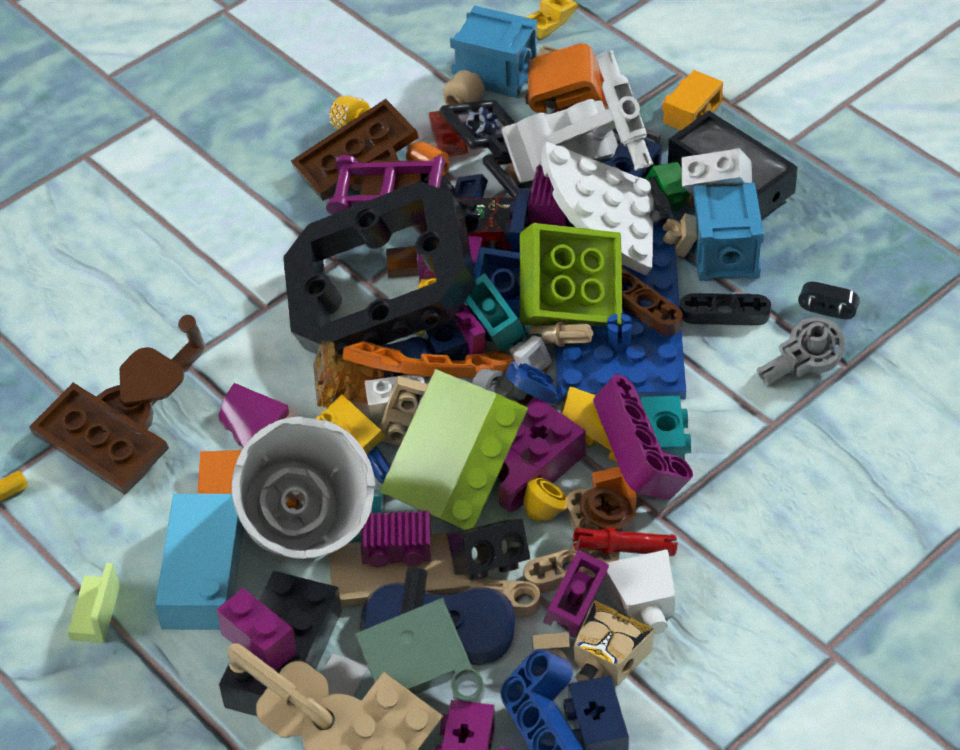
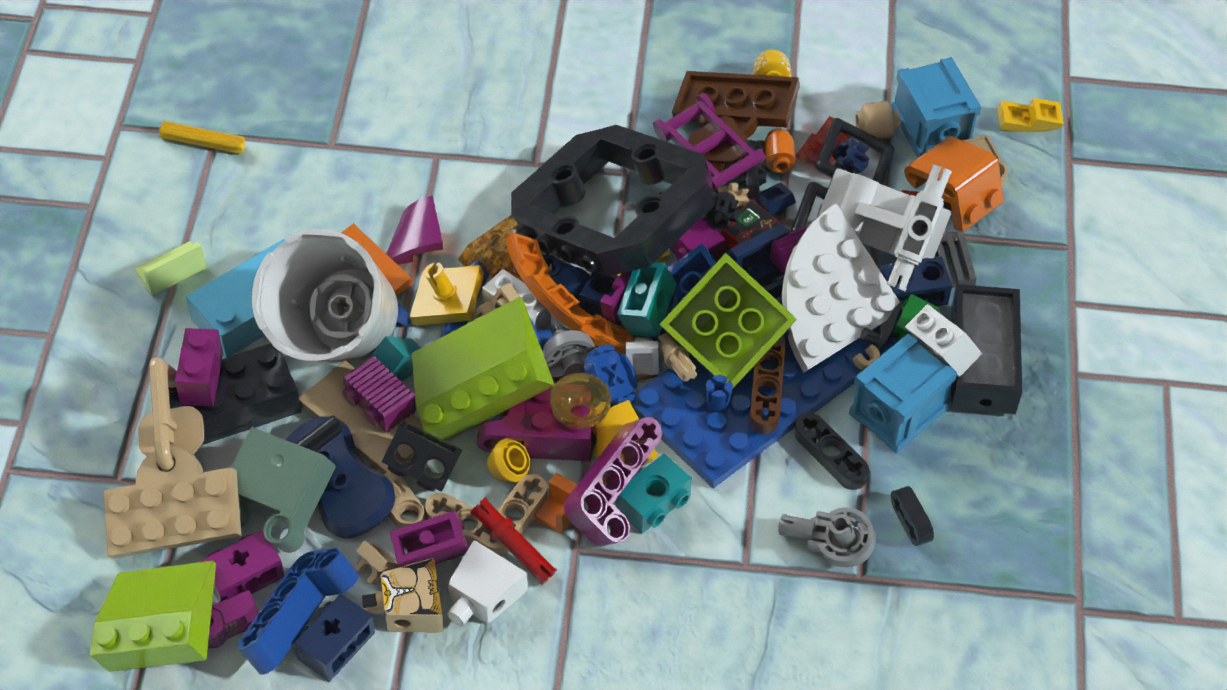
camera: 45 degrees right, 5 degrees up
reddish brown plate [29,315,205,495] -> none
reddish brown gear [579,487,633,531] -> none
light orange brick [662,70,723,130] -> none
none -> clear yellow piece [550,373,611,429]

